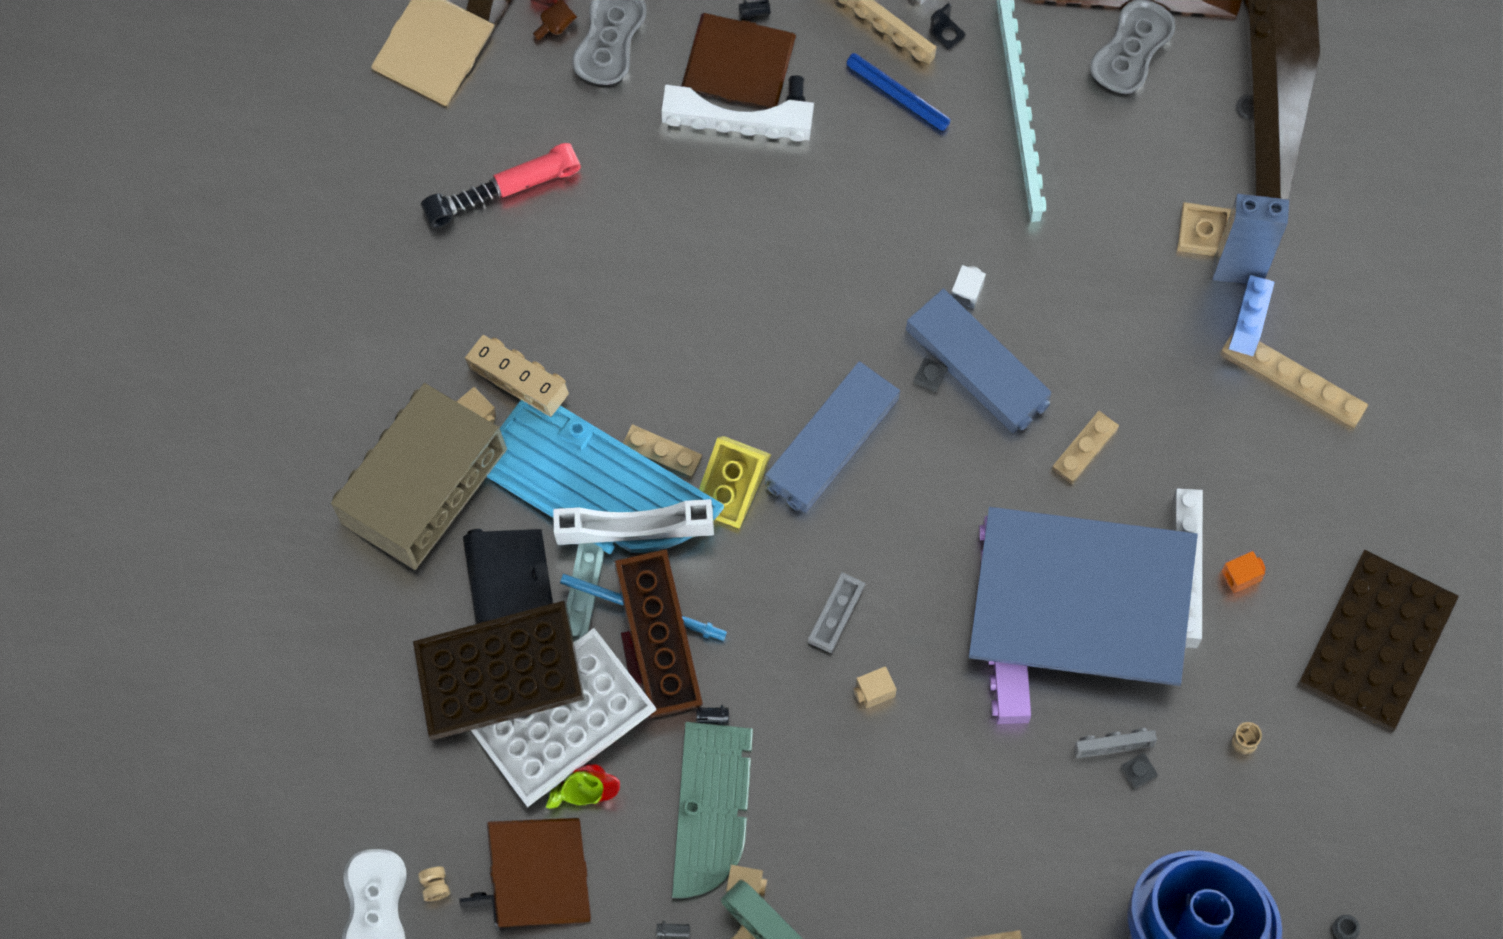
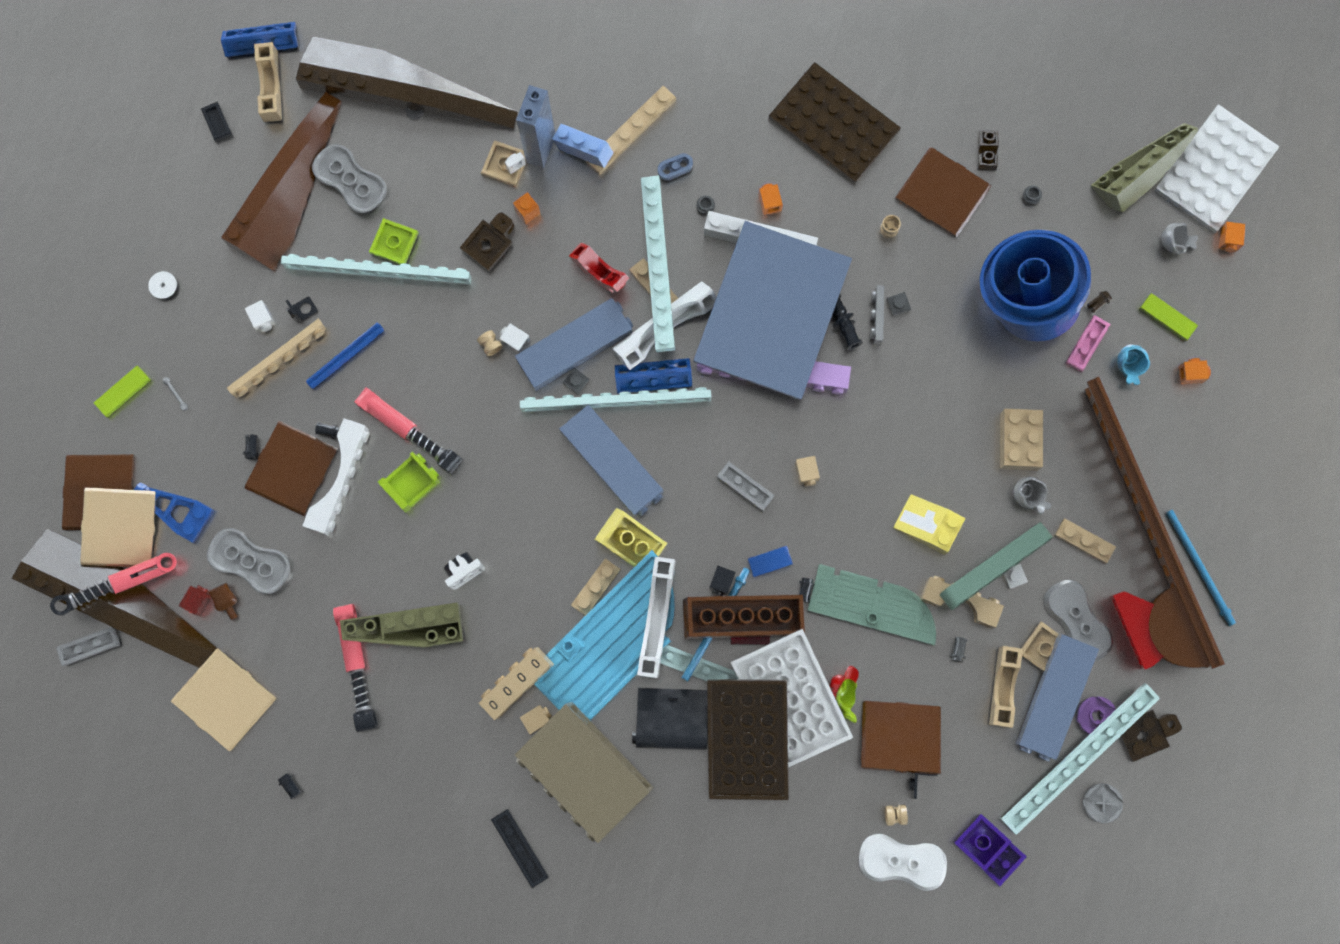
camera: 75 degrees left, 10 degrees up
none -> black pin [278,773,302,799]
none -> olive wedge [340,602,463,647]
none -> piece [354,387,463,475]
none -> lime plate [369,218,419,265]
none -> lime panel [378,452,440,513]
none -> white piece [444,552,485,591]
none -> dark brown plate [460,212,515,272]
none -> tan wheel [477,330,503,357]
none -> black tile [491,809,549,888]
none -> white plate [505,152,526,174]
none -> orange brick [513,192,541,224]
none -> light aqua plate [520,387,711,412]
none -> red arch [569,243,629,293]
none -> white arch [612,281,717,370]
none -> blue fence [614,358,693,394]
none -> light aqua plate [641,175,675,352]
none -> sand blue plate [657,153,693,181]
none -> dark grey plate [696,195,715,214]
none -> black brick [709,565,736,596]
none -> blue slope [748,546,793,577]
none -> black piece [832,294,863,350]
none -> light yellow slope [893,494,966,555]
none -> reddish brown piece [895,147,992,237]
none -> dark brown slope [978,130,999,170]

